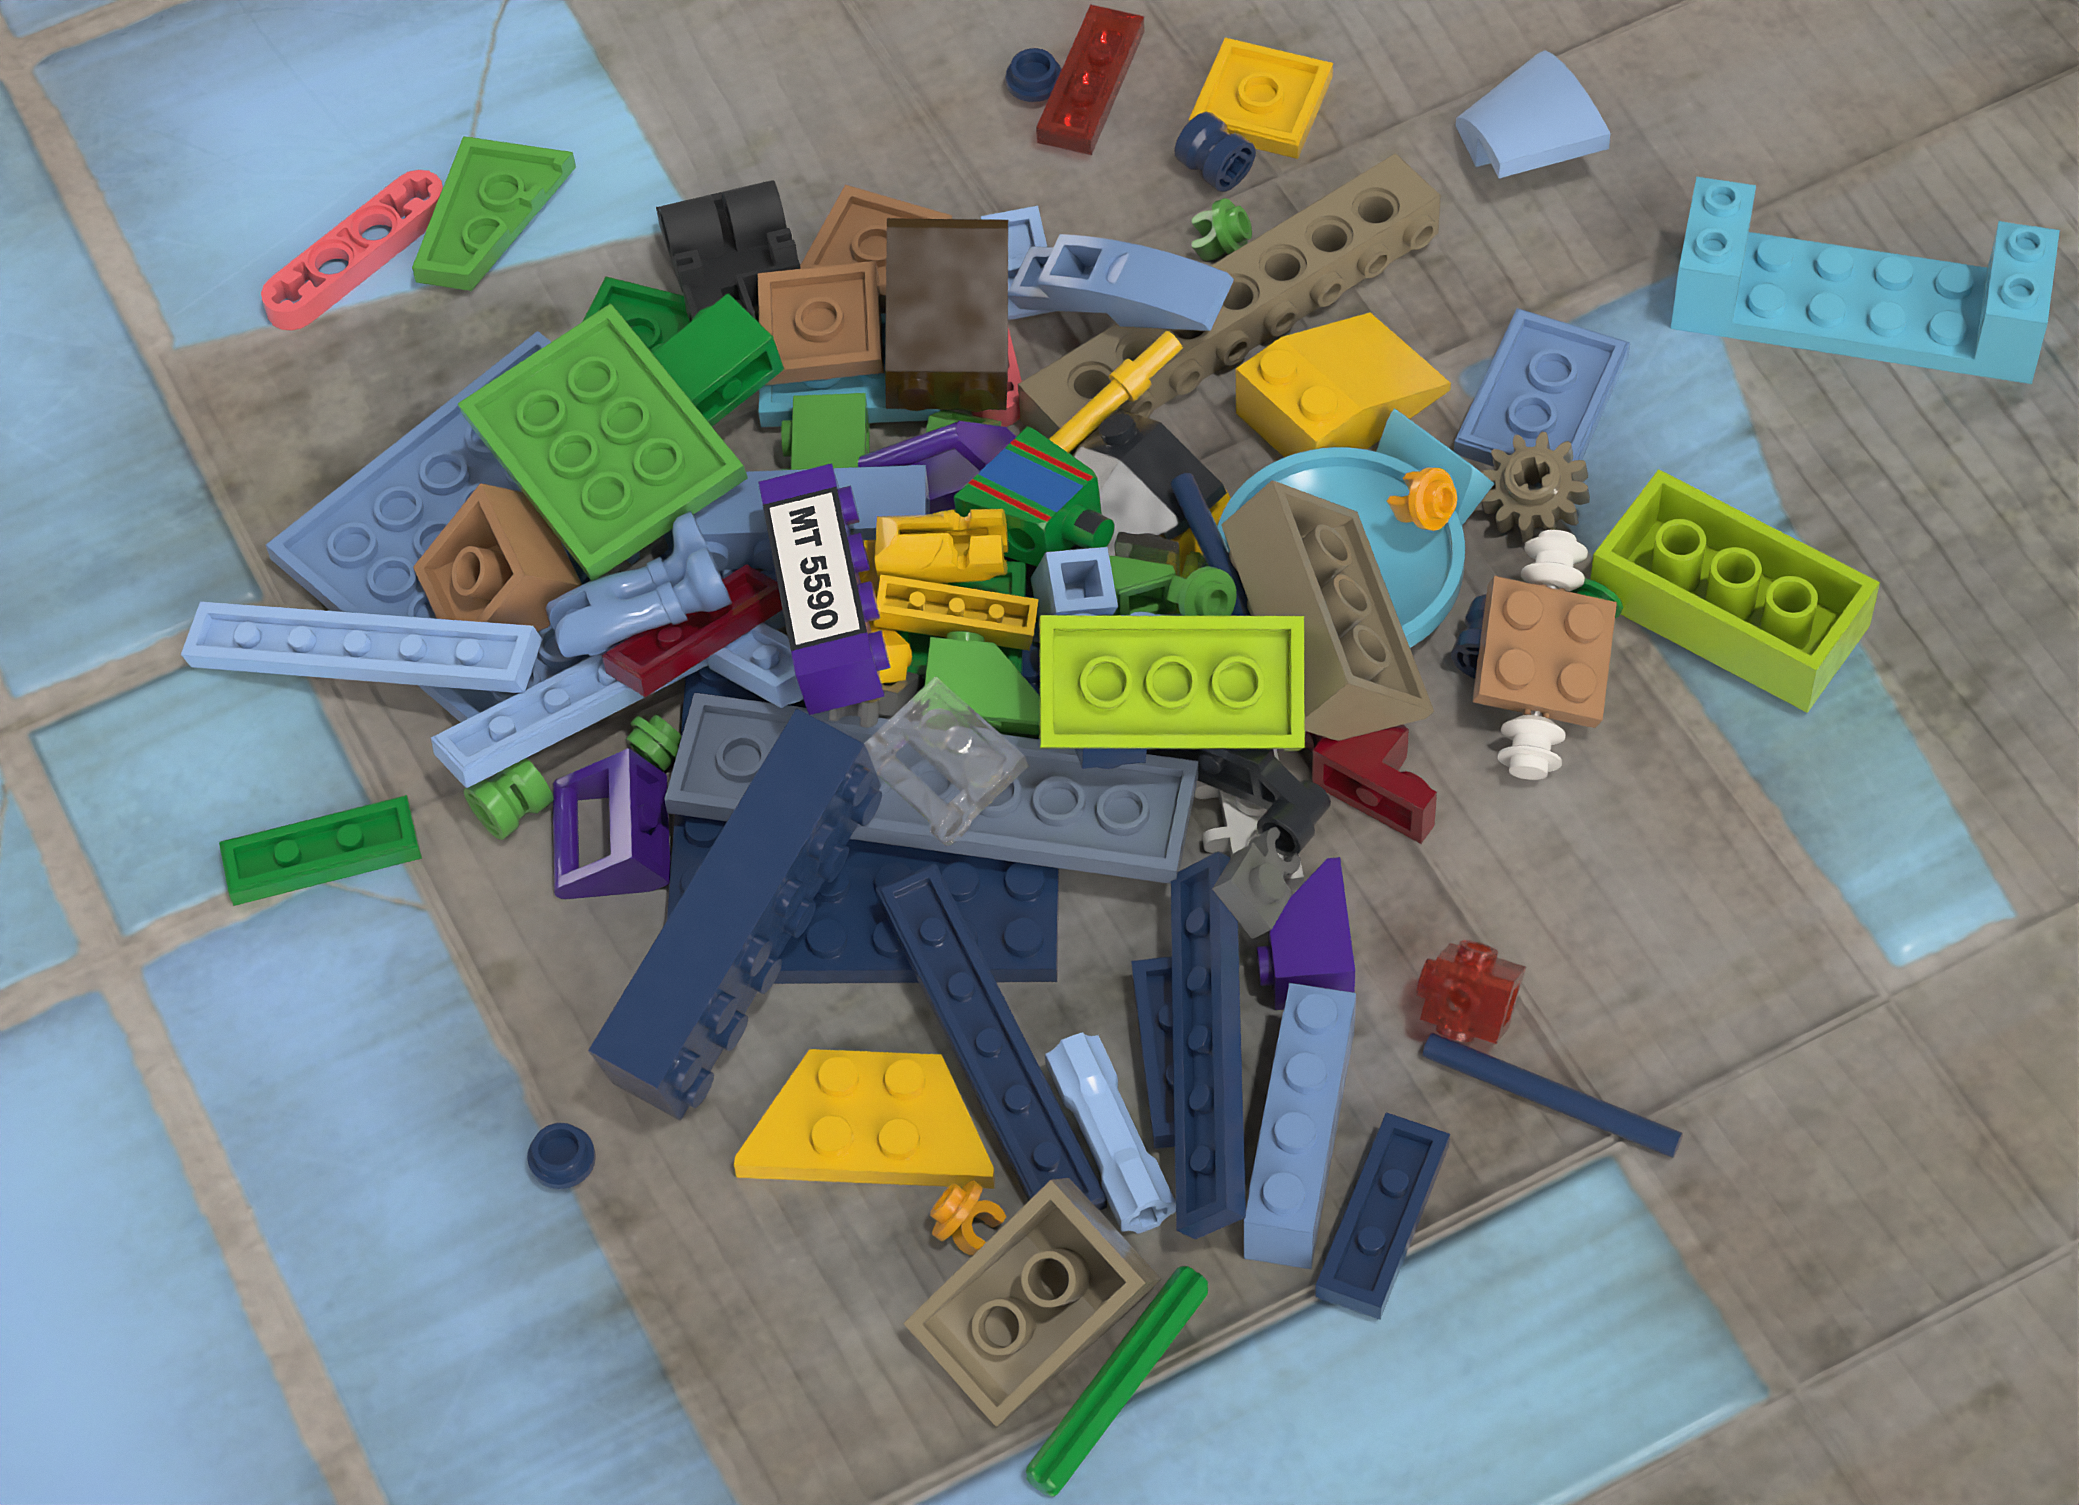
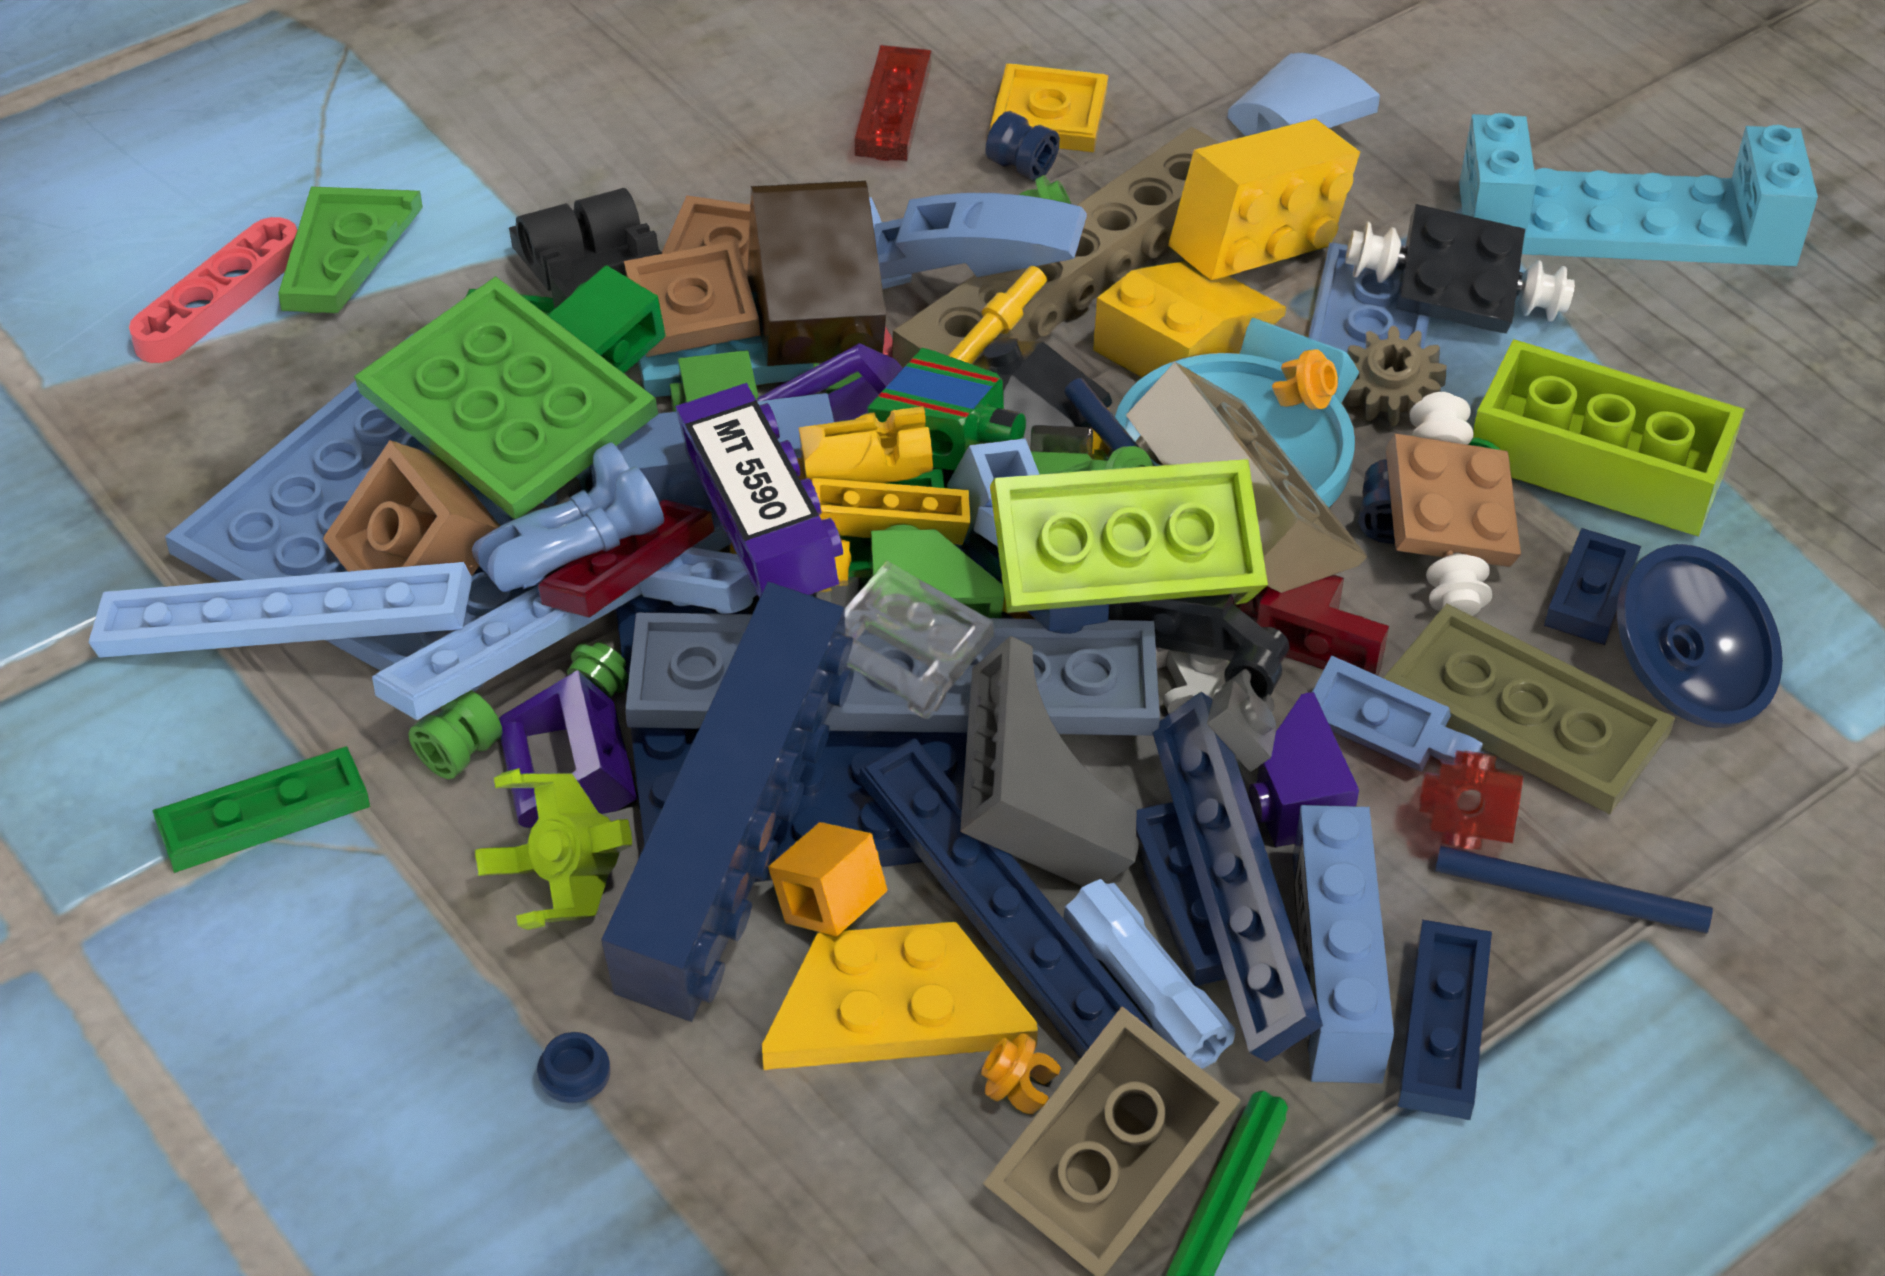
camera: 15 degrees left, 10 degrees down
dark blue plate [1006,48,1063,102] -> none
none -> lime piece [475,768,632,930]
none -> light orange brick [768,822,888,937]
none -> dark grey arch [960,636,1139,887]
none -> yellow brick [1168,118,1360,281]
none -> medium blue plate [1312,655,1485,778]
none -> black plate [1345,204,1575,334]
none -> olive plate [1383,603,1675,814]
none -> dark blue plate [1544,528,1641,645]
none -> dark blue dish [1617,544,1783,728]

